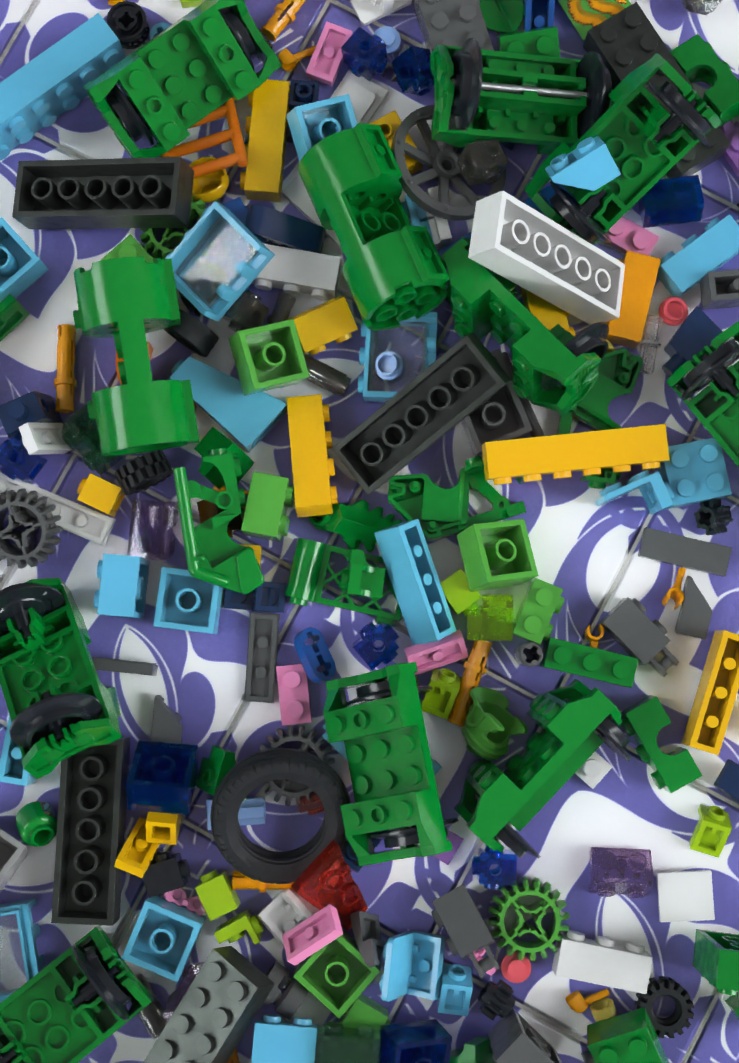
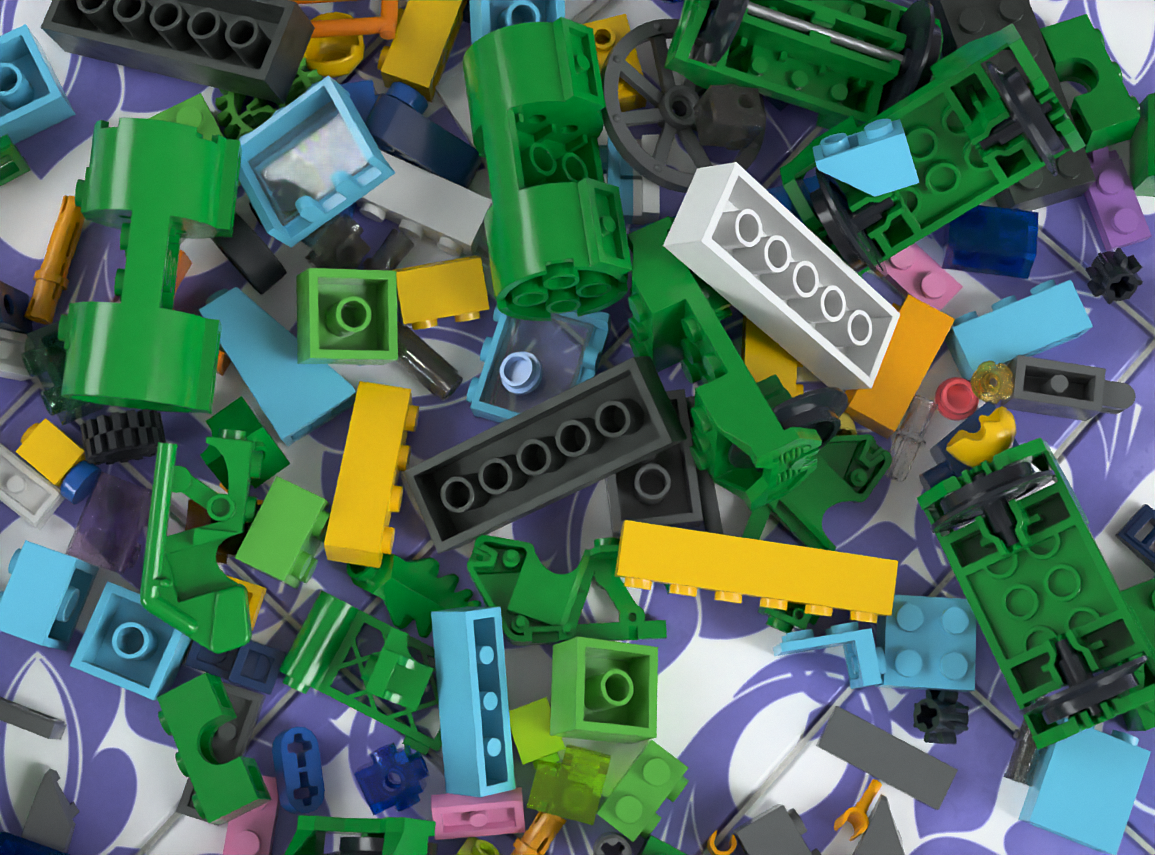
camera: 10 degrees right, 5 degrees down
none -> blue tile [60,460,102,505]
none -> green arch [157,673,272,824]
none -> blue tile [385,82,428,115]
none -> yellow hair [946,406,1016,468]
none -> clear yellow plate [971,361,1014,404]

